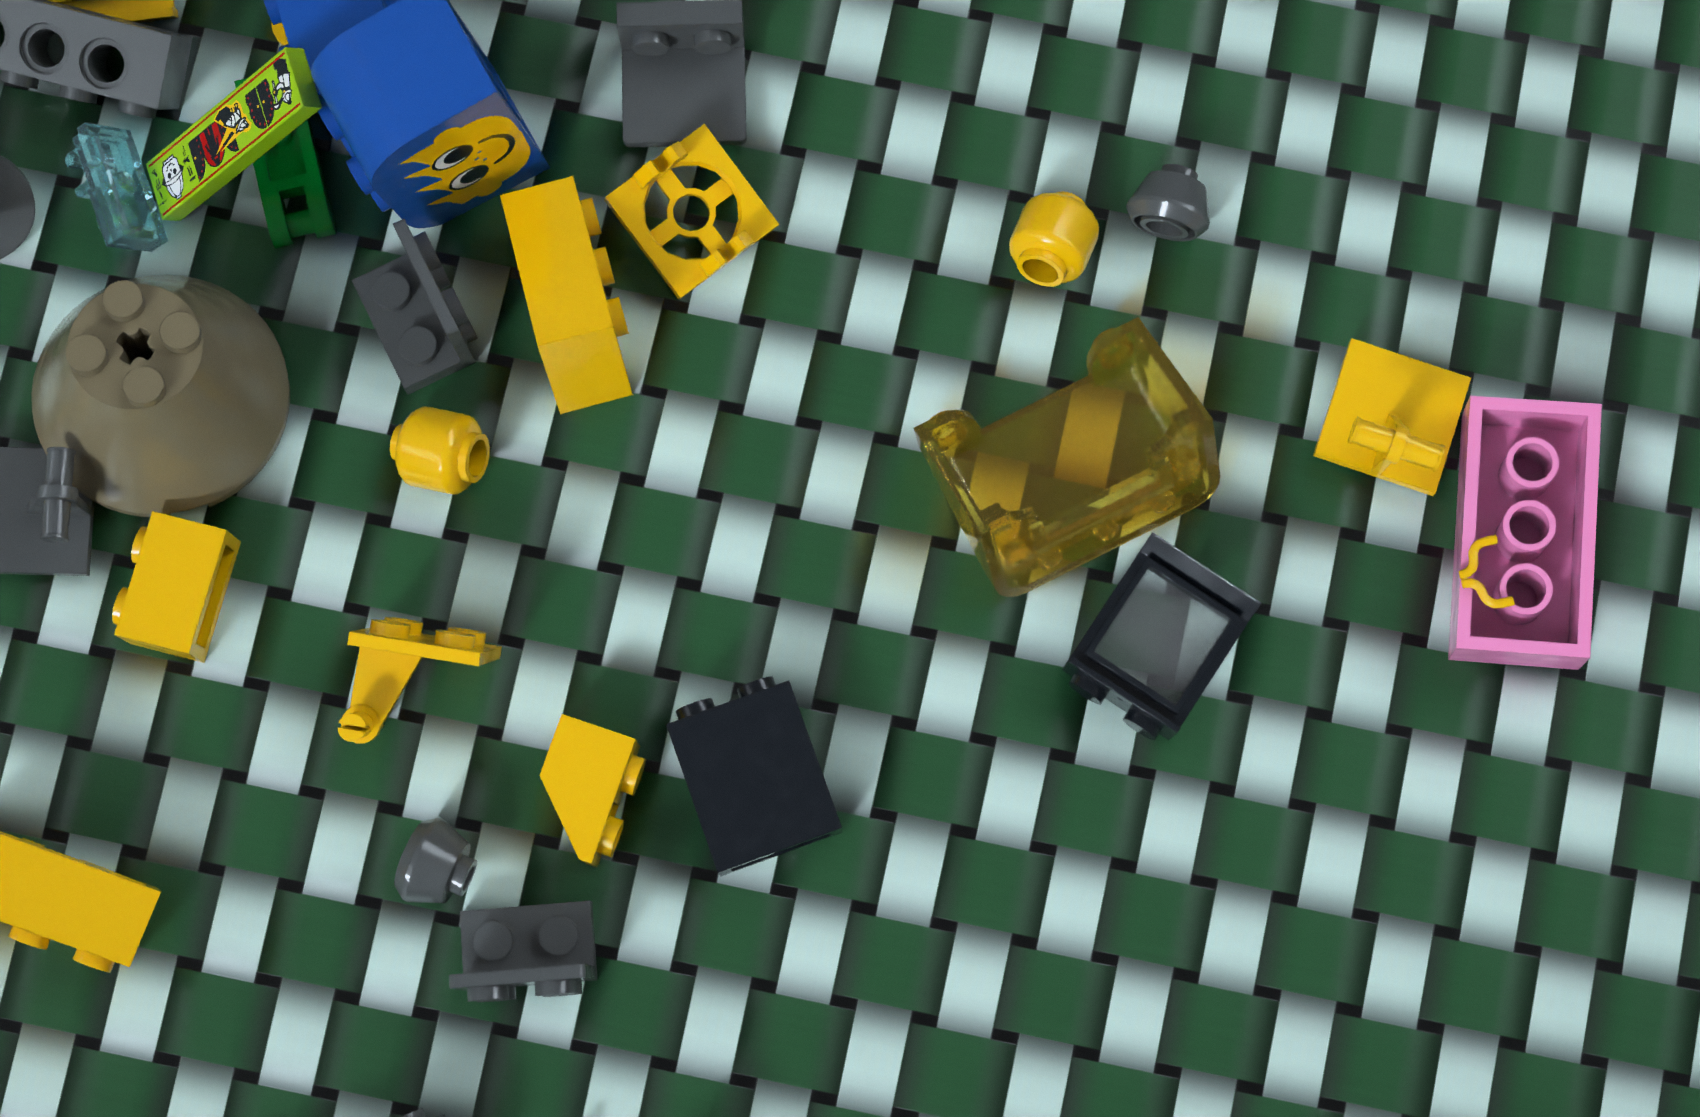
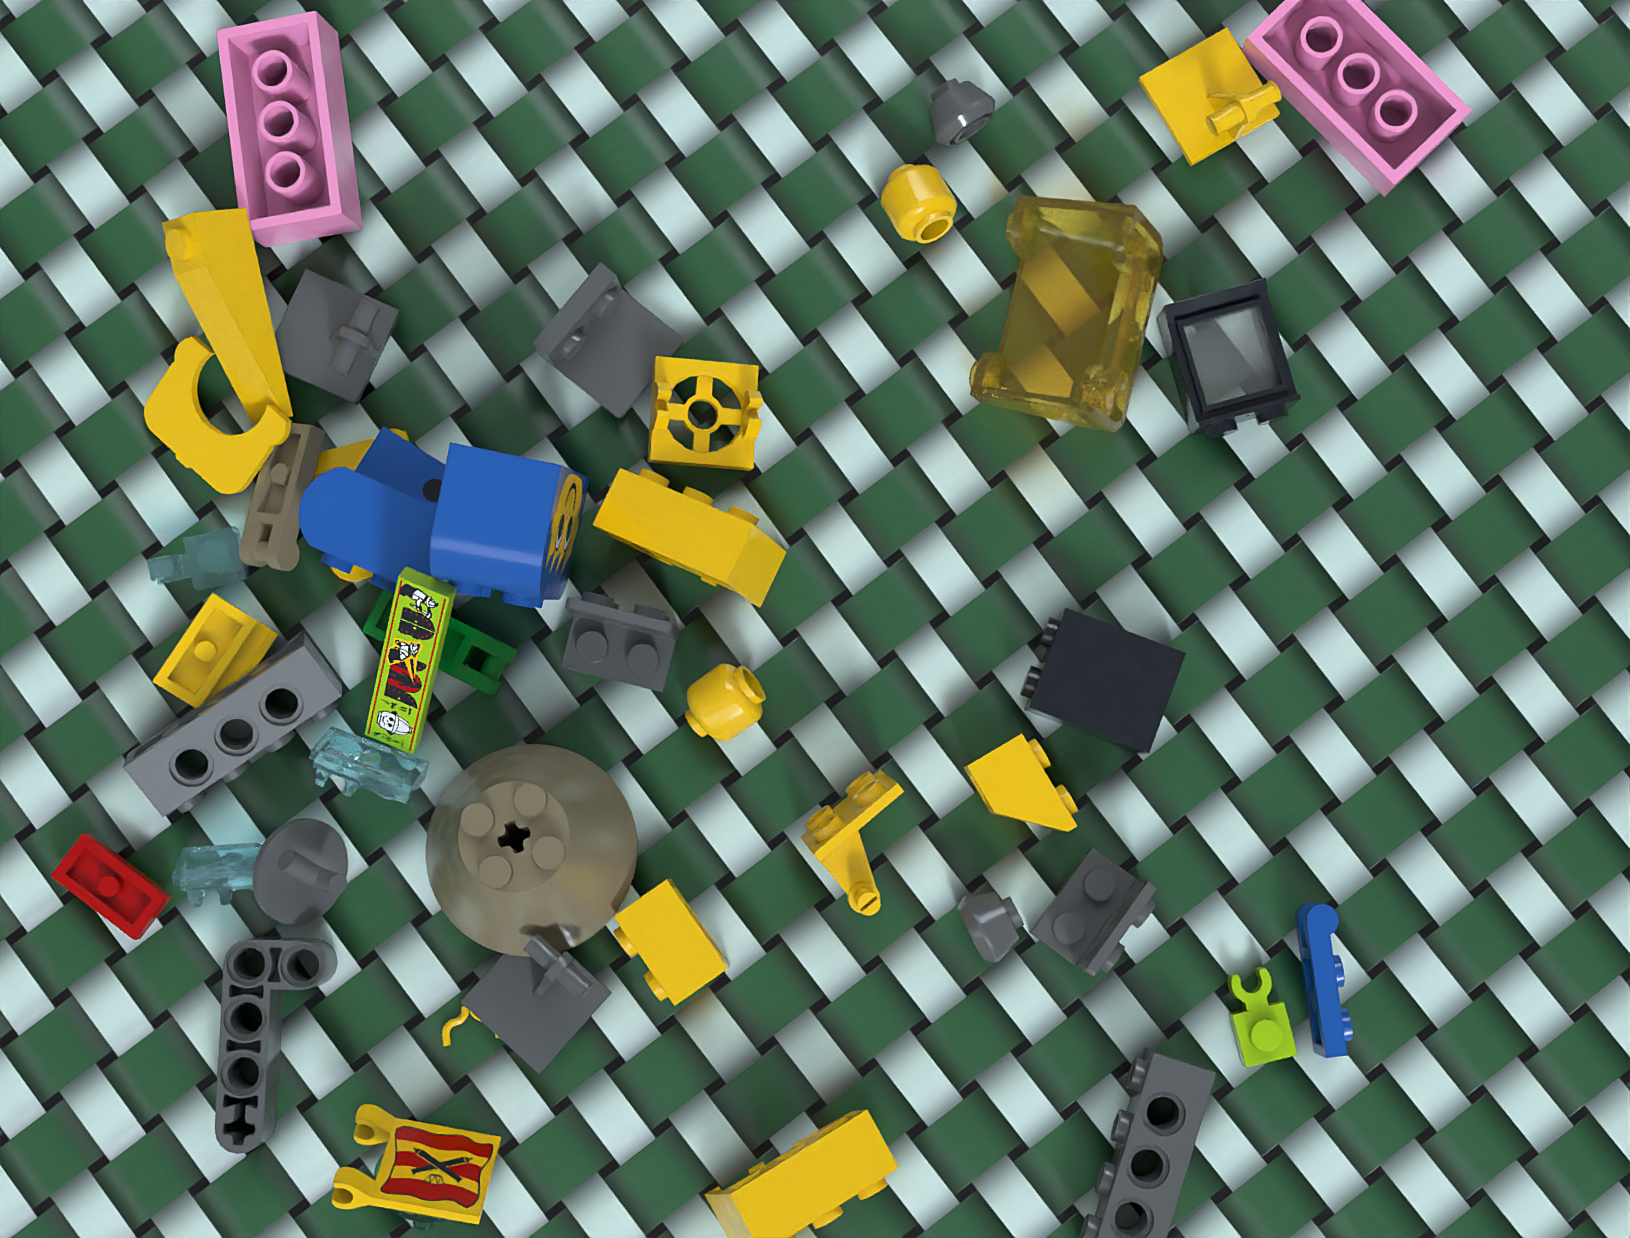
camera: 45 degrees left, 5 degrees up
yellow piece [1459,534,1515,608] -> none

